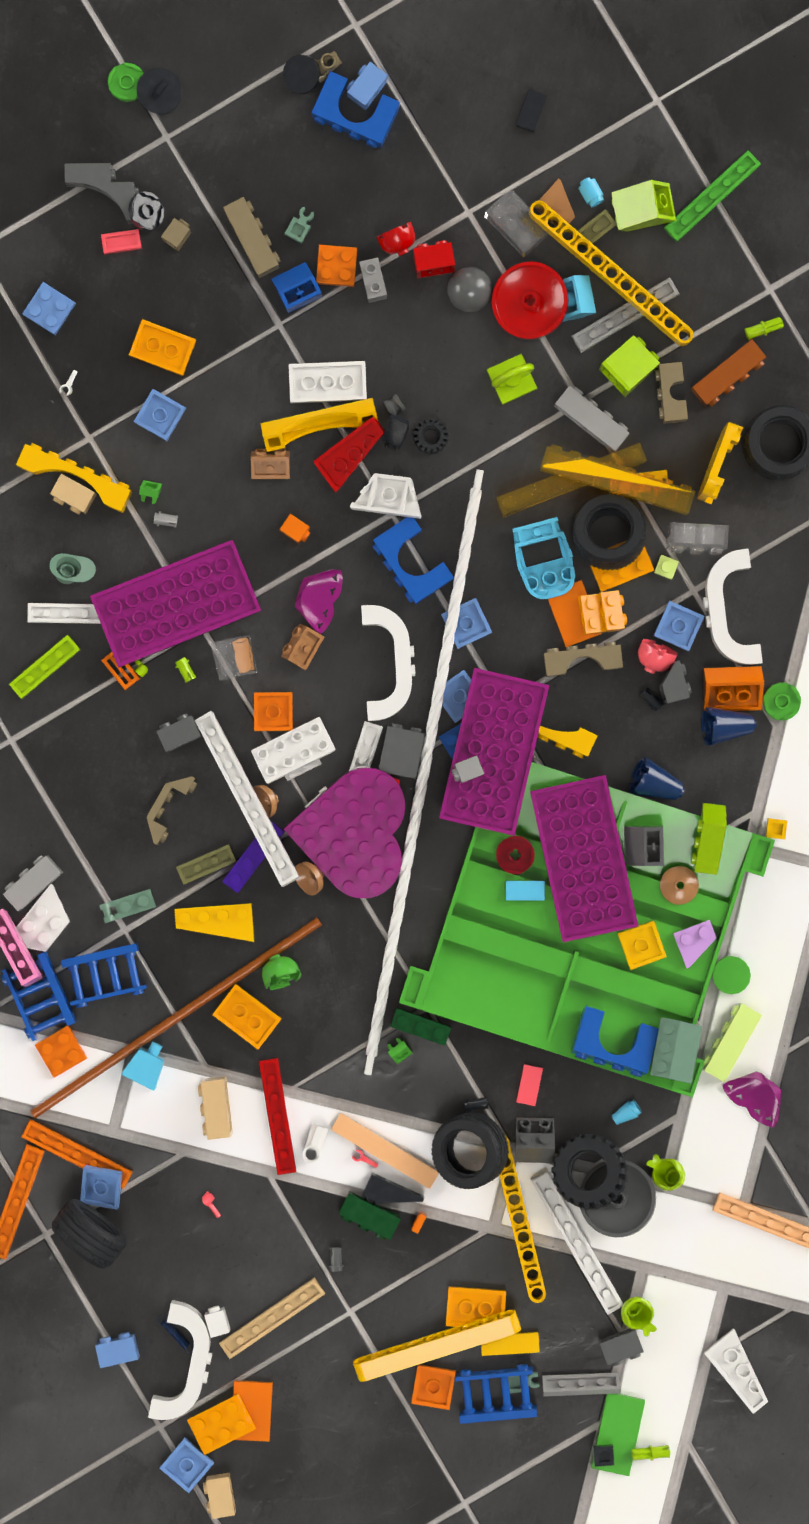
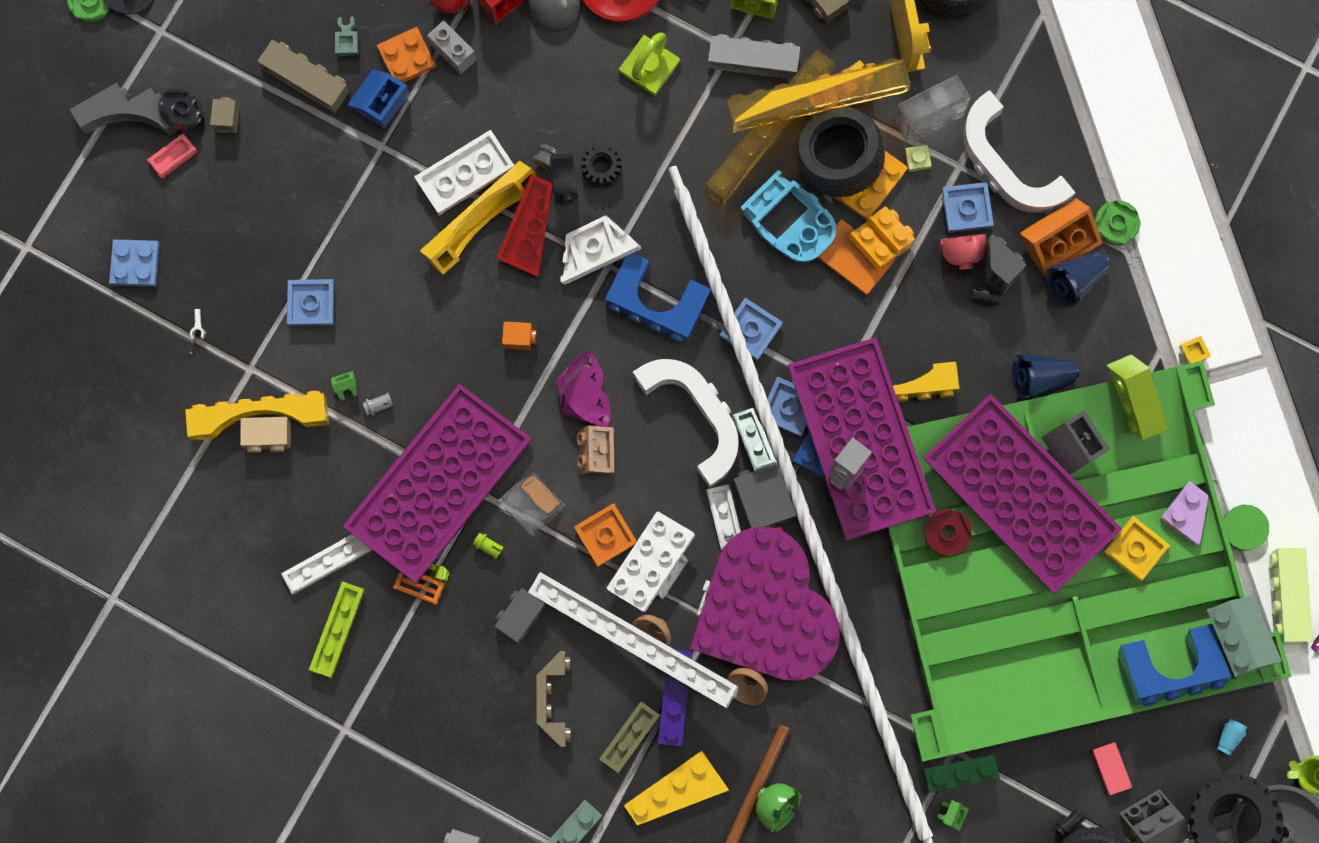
camera: 30 degrees left, 10 degrees down
sand green piece [50,553,96,584] -> none
light orange plate [129,319,196,376] -> none
medium nougat bracket [251,449,290,479] -> none
medium azure tile [506,881,545,900] -> none
dark tan arch [543,642,623,677] -> none
medium nougat dish [660,866,699,905] -> none
none -> tile [733,408,777,474]

